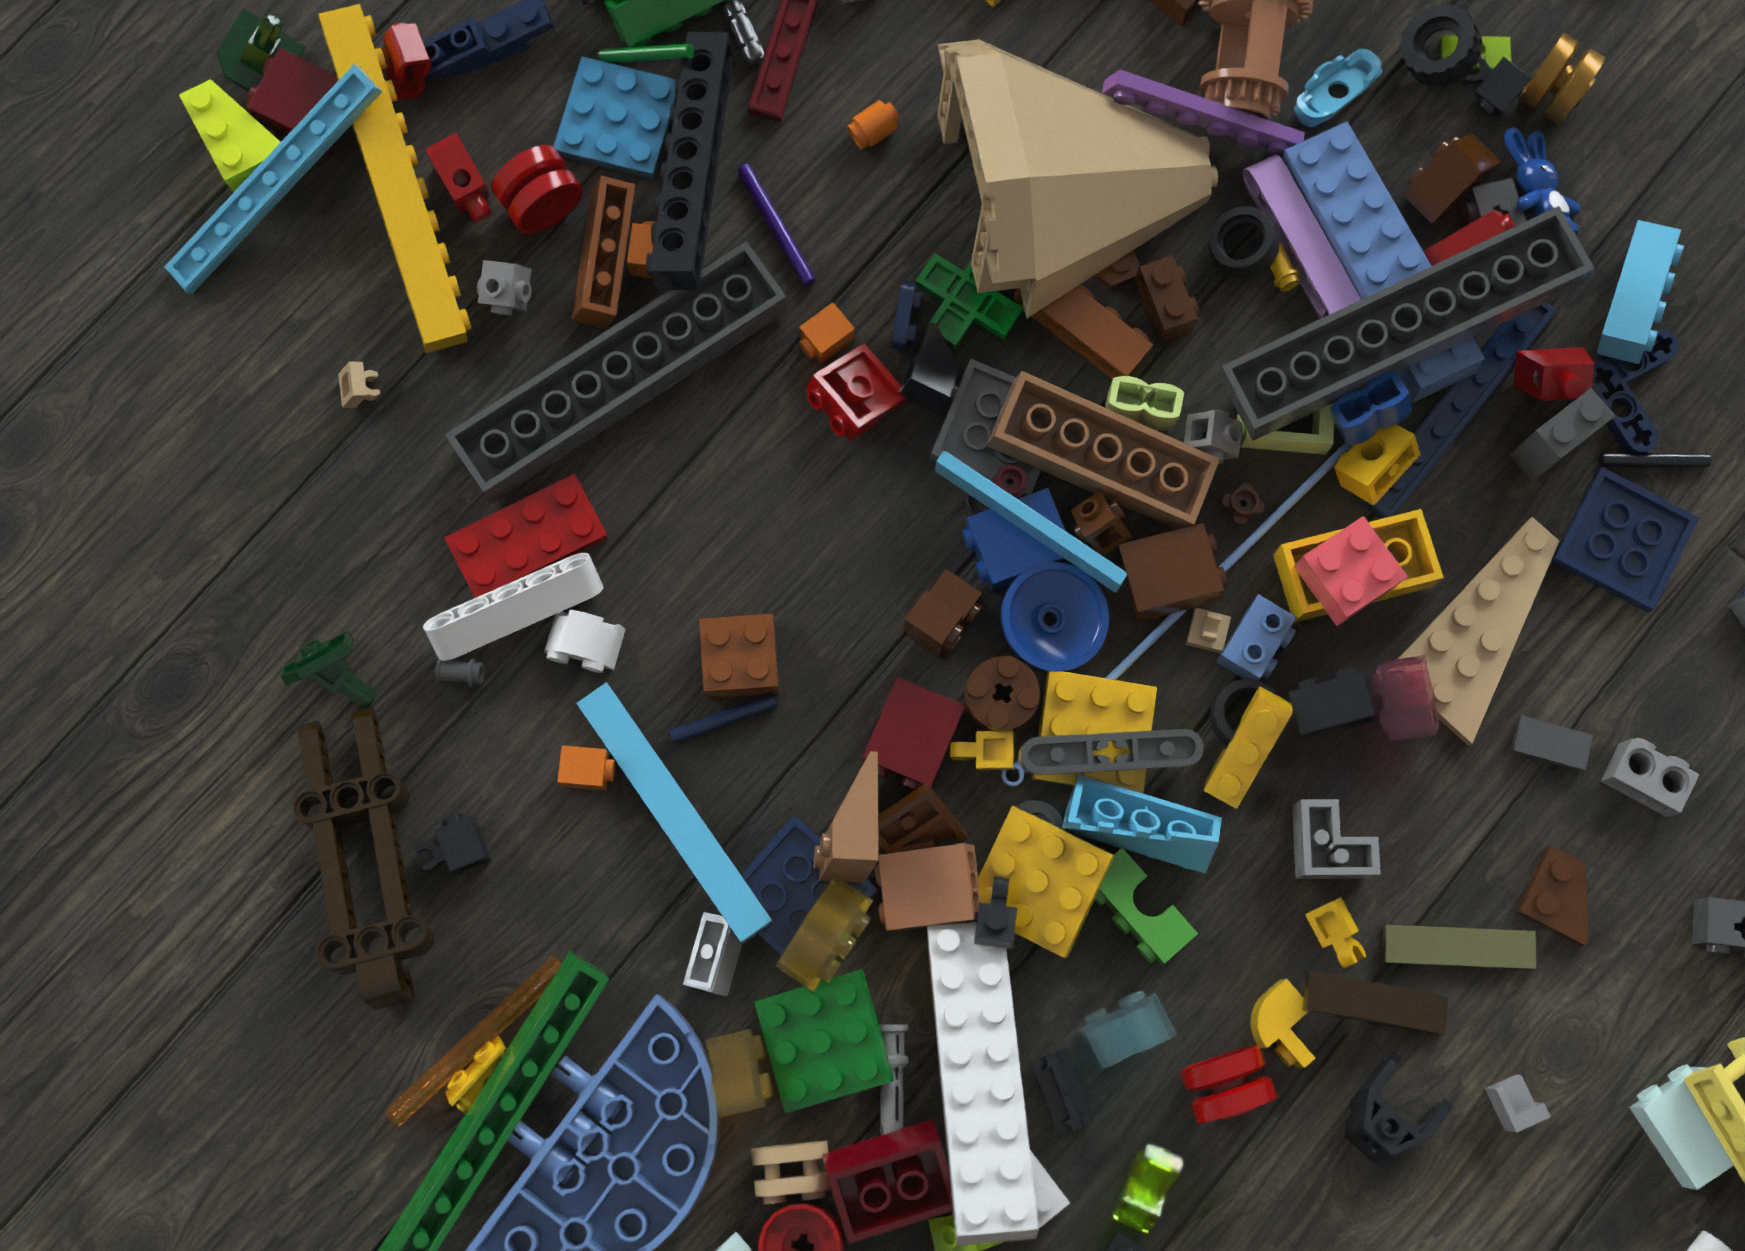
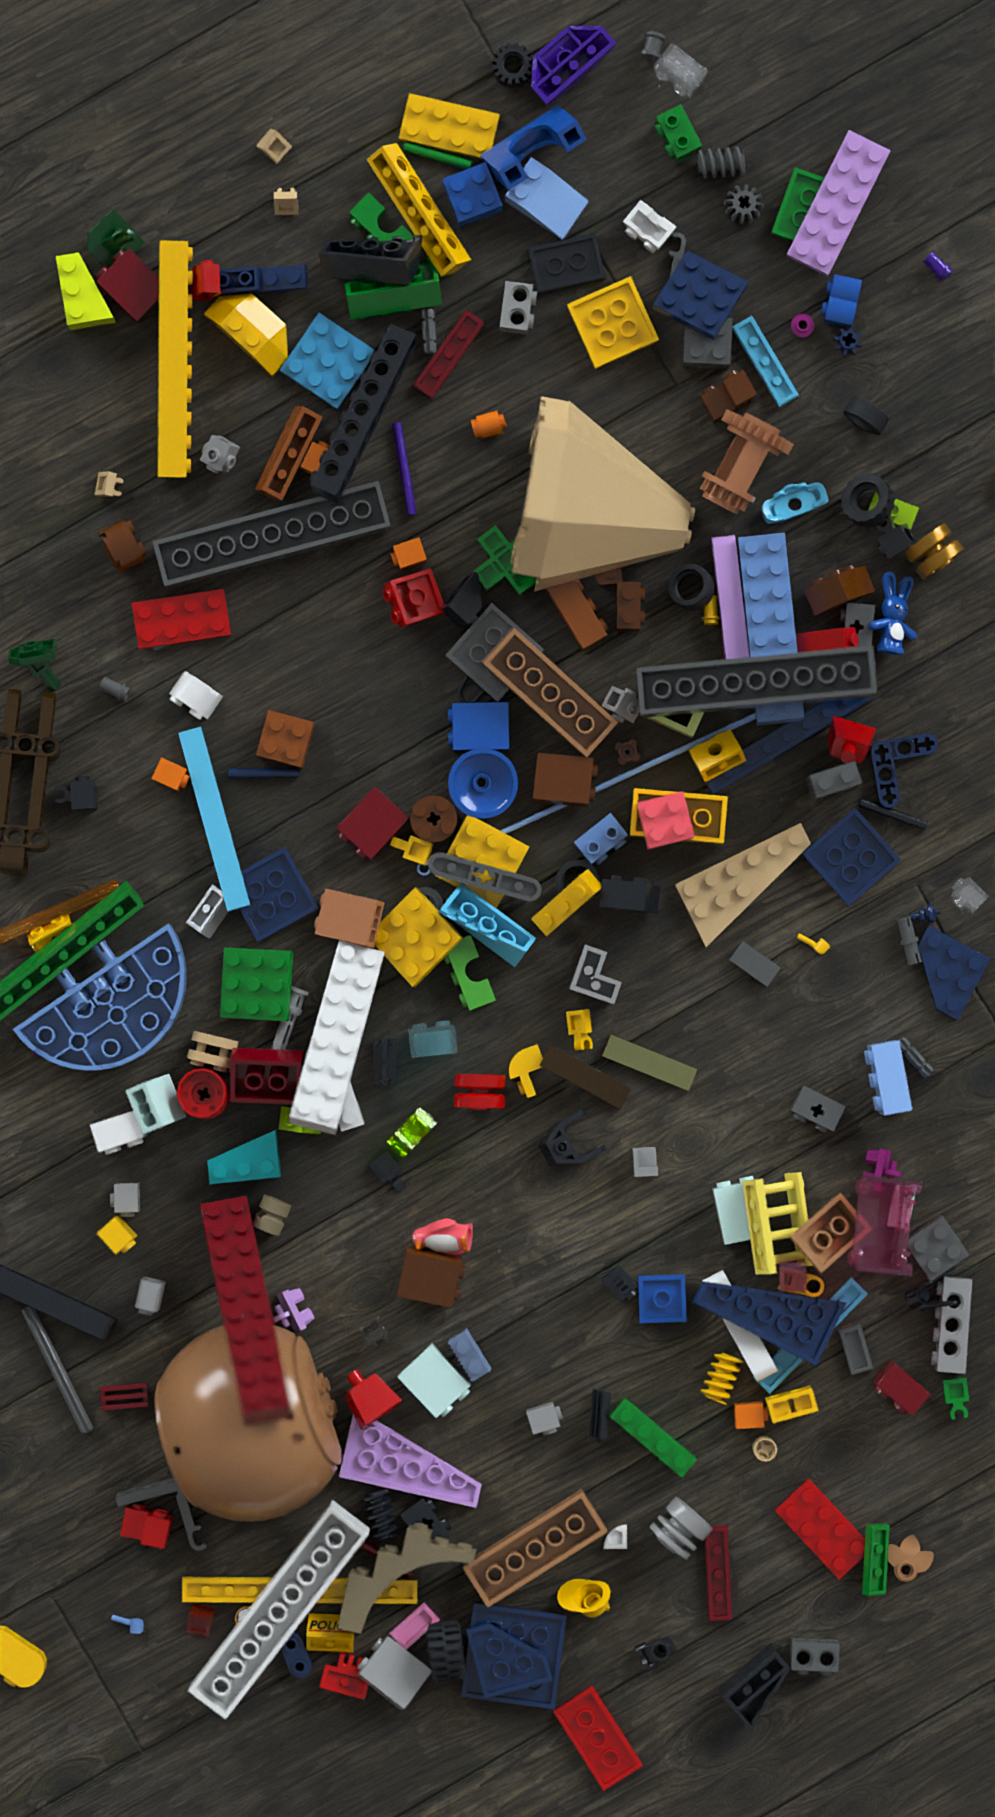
camera: 20 degrees right, 10 degrees up
medium azure tile [164,64,382,294] -> none
white beam [423,553,603,661] -> none
red torso [425,133,492,223] -> none
red wheel [491,145,584,235] -> none
green bar [599,44,694,63] -> none
clear yellow brick [706,1029,774,1117] -> none
clear yellow brick [776,876,873,992] -> none
medium nougat slope [813,751,878,883] -> none
reddish brown wing [878,783,968,854] -> none
dark blue plate [891,281,922,351] -> none
reddish brown brick [903,569,983,658] -> none
medium azure tile [935,451,1127,593] -> none
black plate [974,877,1017,949] -> none
dark red plate [992,465,1027,498] -> none
reddish brown brick [1071,490,1132,556] -> none
medium lavender plate [1102,70,1305,156] -> none
yellowish green brick [1105,376,1184,431] -> none
tan tile [1185,608,1231,654] -> none
blue brick [1330,372,1412,446] -> none
clear pink brick [1372,655,1439,741] -> none
reddish brown wing [1516,846,1588,946] -> none
medium azure brick [1596,220,1684,364] -> none
light grey brick [1600,738,1700,817] -> none
none -> reddish brown brick [97,520,146,574]
none -> yellow wedge [204,293,288,377]
none -> yellow hand [797,933,830,954]

